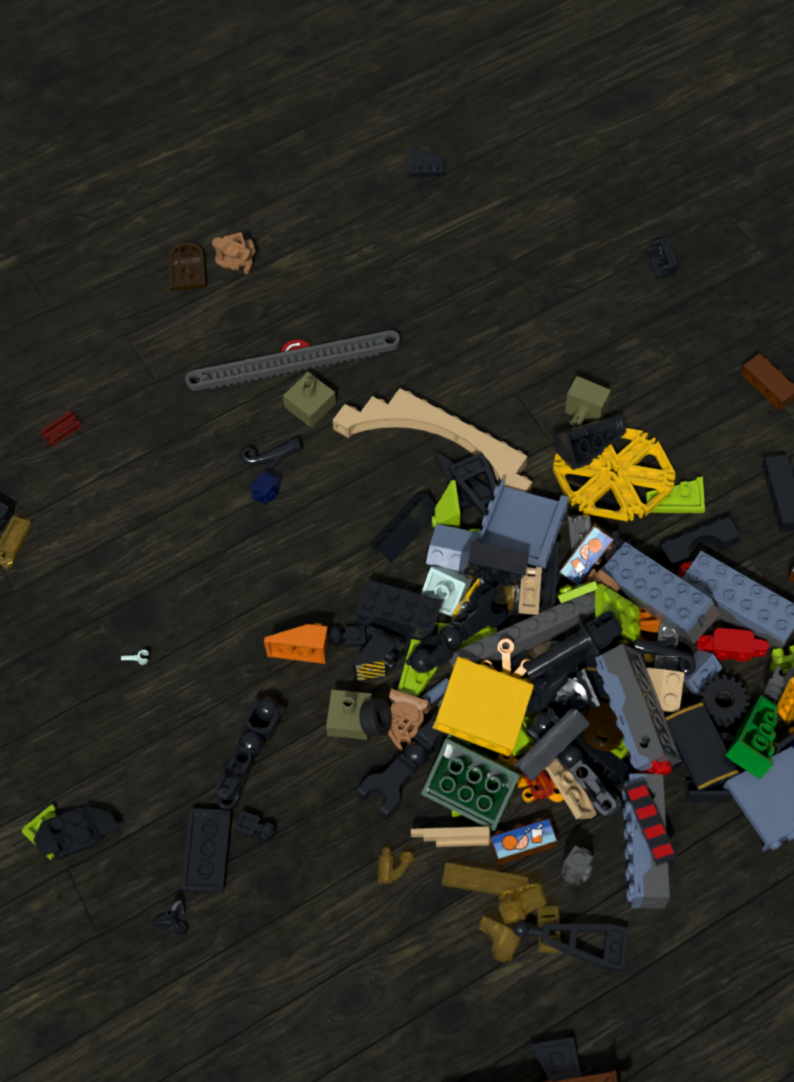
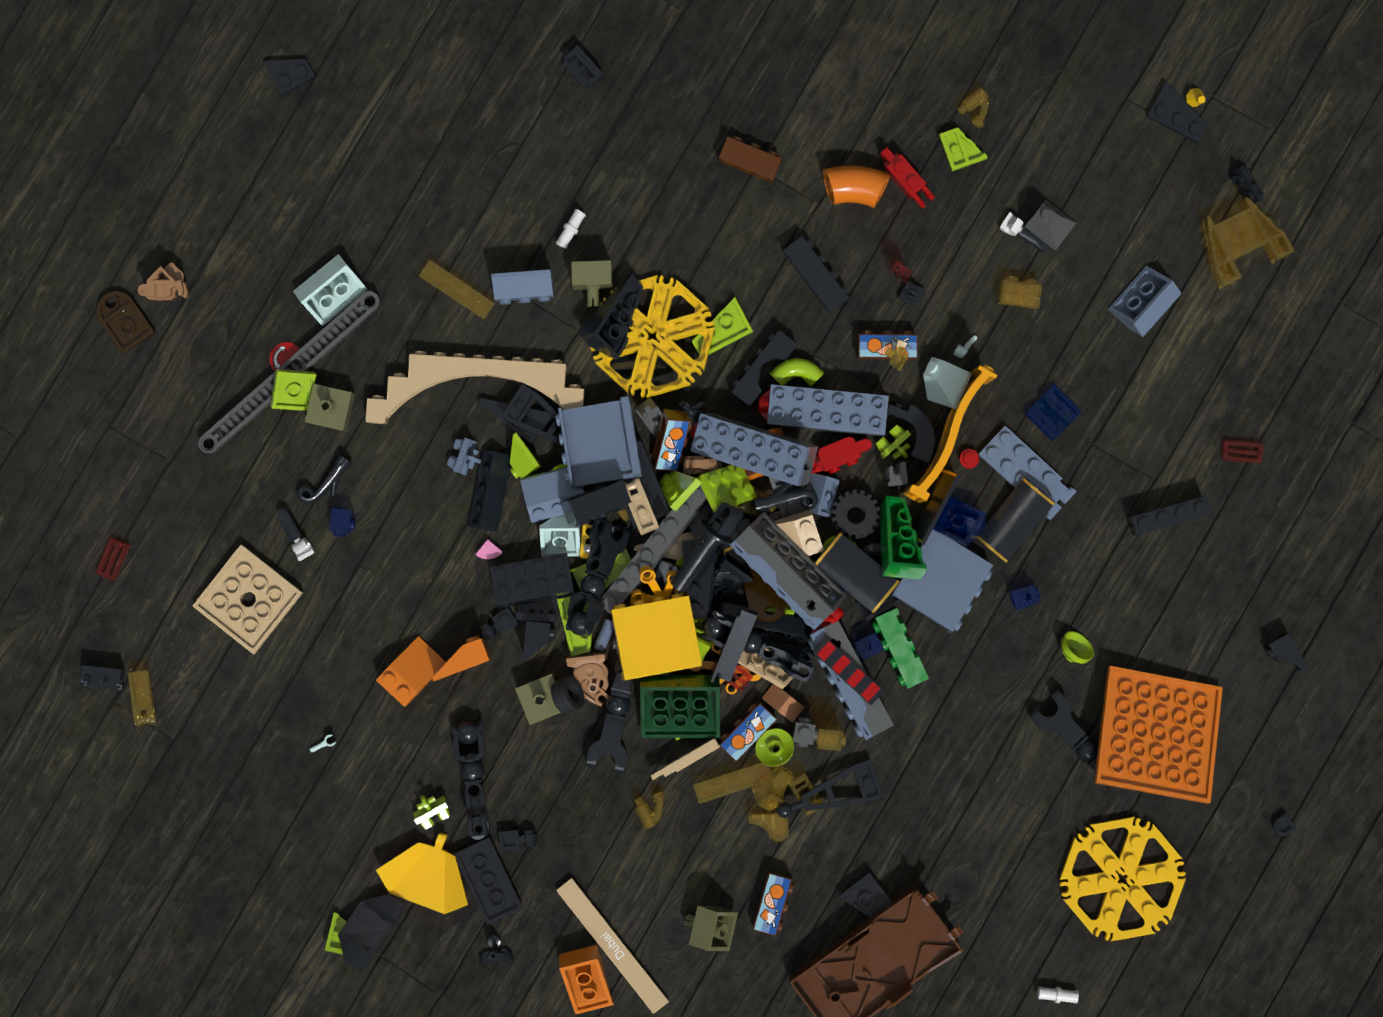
camera: 30 degrees left, 25 degrees up
none -> tan piece [193,545,303,654]
none -> lime plate [270,369,316,411]
none -> piece [277,509,315,561]
none -> light aqua slope [293,254,368,326]
none -> orange slope [376,636,446,707]
none -> yellow panel [376,832,468,914]
none -> lime hips [413,795,450,829]
none -> clear yellow plate [419,260,495,320]
none -> sand blue hips [447,438,482,475]
none -> bright pink tile [475,540,503,559]
none -> sand blue slope [491,270,554,305]
none -> white pin [556,209,586,249]
none -> tan tile [556,878,669,1014]
none -> orange slope [559,945,613,1015]
none -> olive brick [684,906,738,951]
none -> brick [753,871,794,936]
none -> lime dish [755,729,794,767]
none -> nougat slope [762,684,804,722]
none -> lime cylinder [769,358,824,387]
none -> clear yellow brick [815,726,846,751]
none -> clear blue brick [853,632,884,661]
none -> green wedge [872,607,929,689]

